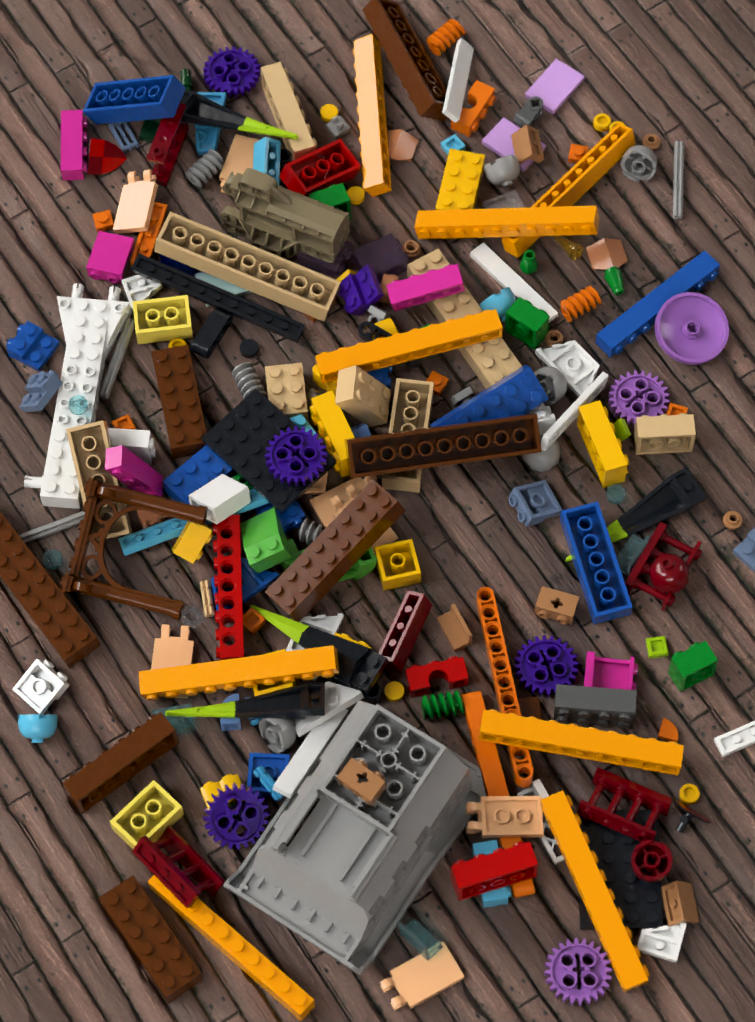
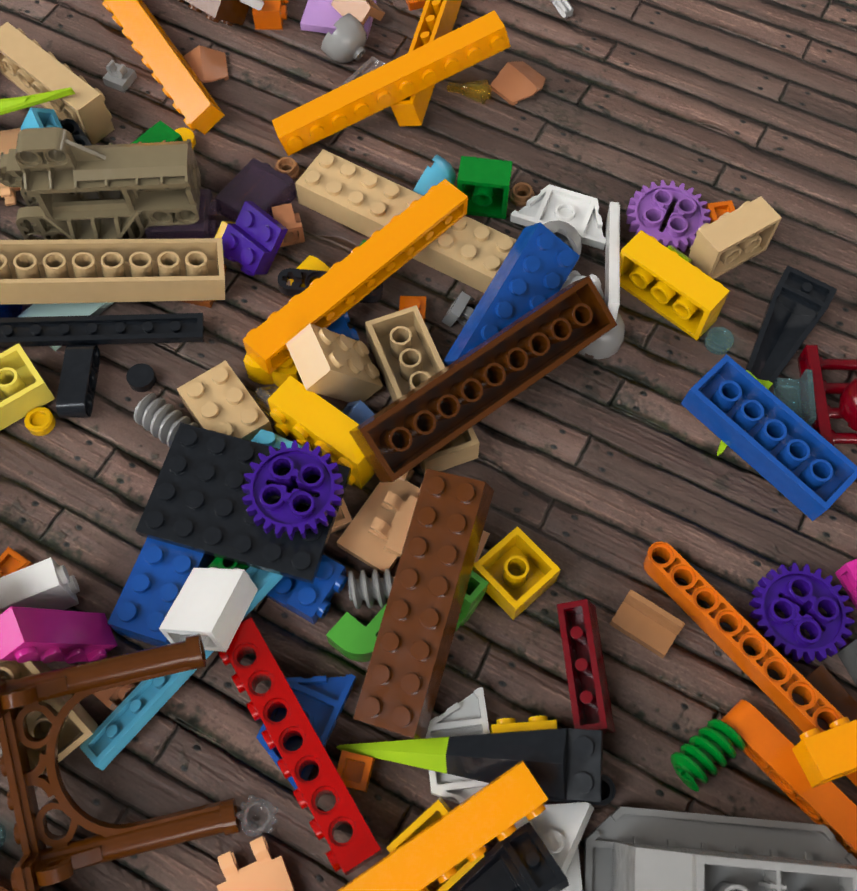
camera: 30 degrees left, 0 degrees up
reddish brown brick [151,344,206,459] -> none
yellow brick [172,521,213,564] -> none
tan axle [200,580,215,617] -> none
bright green slope [240,508,292,573] -> none
red brick [279,138,361,197] -> none
yellow tile [320,104,338,122] -> none
light grey tile [367,305,391,323] -> none
yellow tile [384,681,404,702] -> none
dark pink brick [386,264,466,312] -> none
red arch [405,656,469,698] -> none
yellow brick [435,149,485,210] -> none
medium azure plate [440,134,466,155] -> none
white tile [470,242,558,323] -> none
sand blue plate [509,480,562,527] -> none
green cone [519,250,538,274] -> none
medium nougat brick [534,586,579,625] -> none
orange piece [560,286,601,323] -> none
blue brick [595,250,720,358] -> none
green cone [604,267,625,295] -> none
medium lavender dish [655,292,729,365] -> none

